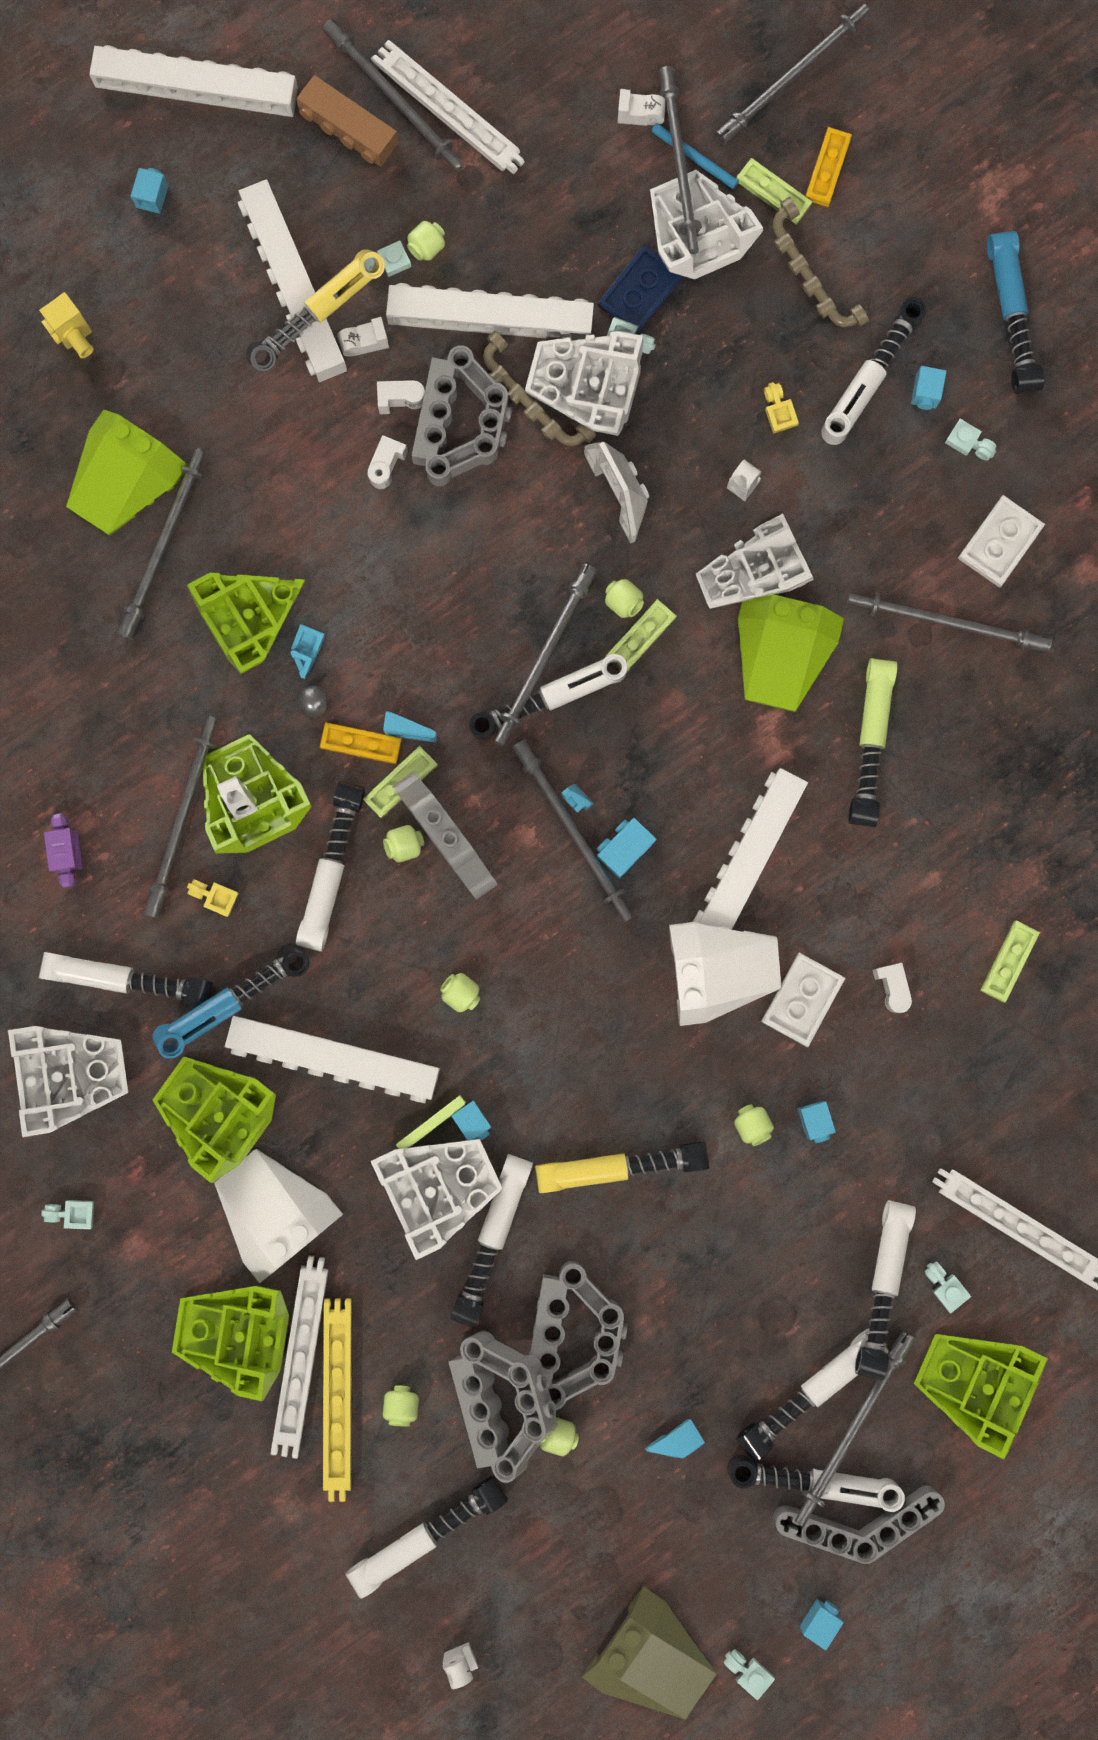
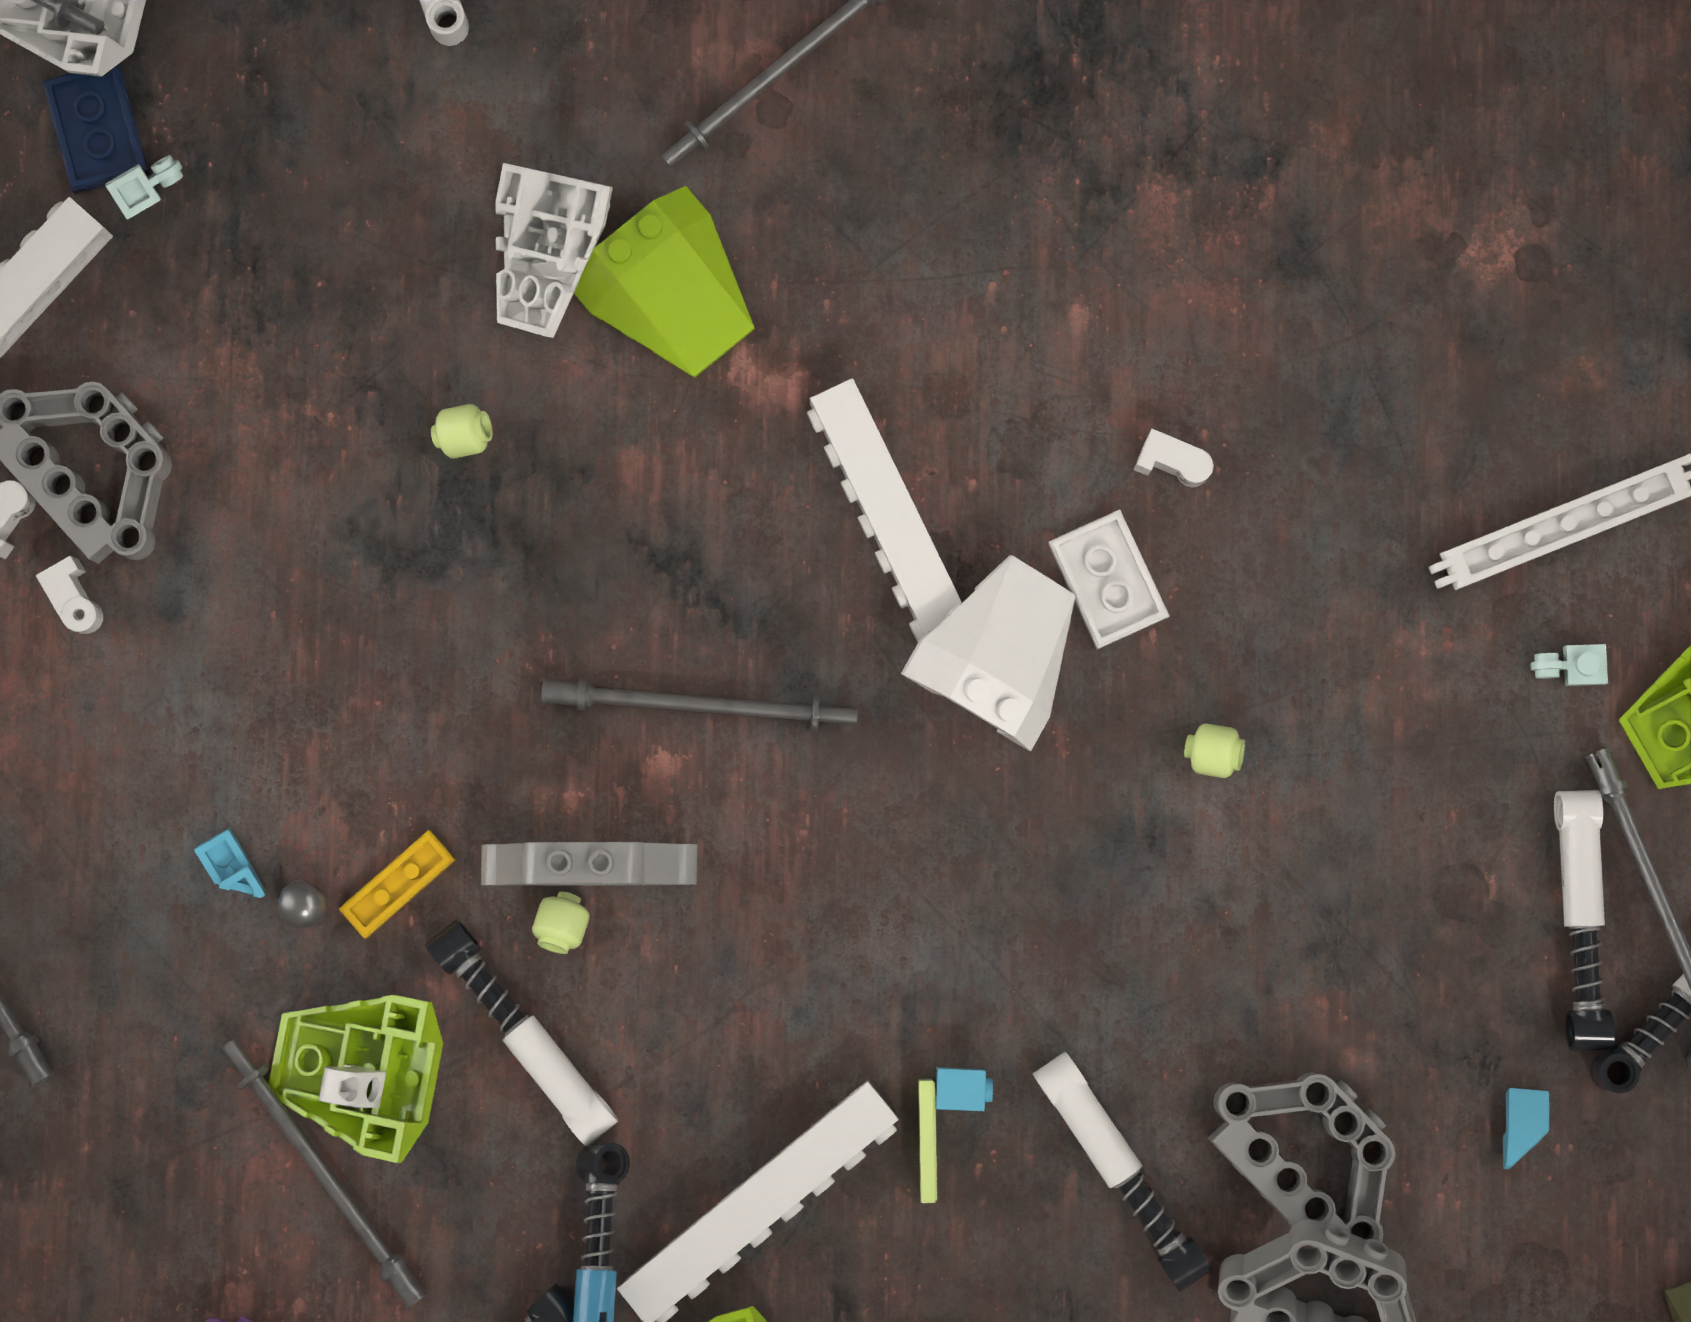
camera: 50 degrees left, 0 degrees up
lime wedge [187,573,305,674] -> none
light yellow plate [187,879,239,917] -> none
yellowish green tile [363,746,438,819] -> none
white wedge [371,1139,503,1260] -> none
medium azure slope [383,711,437,742] -> none
yellowish green head [440,973,480,1012] -> none
white piece [469,654,627,740] -> none
dark tan bar [483,330,597,446] -> none
flat silver bar [494,564,598,747] -> none
white wedge [525,331,644,436] -> none
piece [535,1141,710,1193] -> none
yellowish green head [539,1417,579,1456] -> none
medium azure slope [561,784,594,813] -> none
white wedge [584,442,649,543] -> none
medium azure brick [597,818,656,879] -> none
yellowish green tile [606,599,677,671] -> none
white leg [727,459,761,501] -> none
light yellow plate [764,382,799,434] -> none
medium azure brick [797,1101,836,1143] -> none
piece [848,658,897,827] -> none
piece [855,1200,916,1381] -> none
yellowish green tile [980,920,1040,1003] -> none

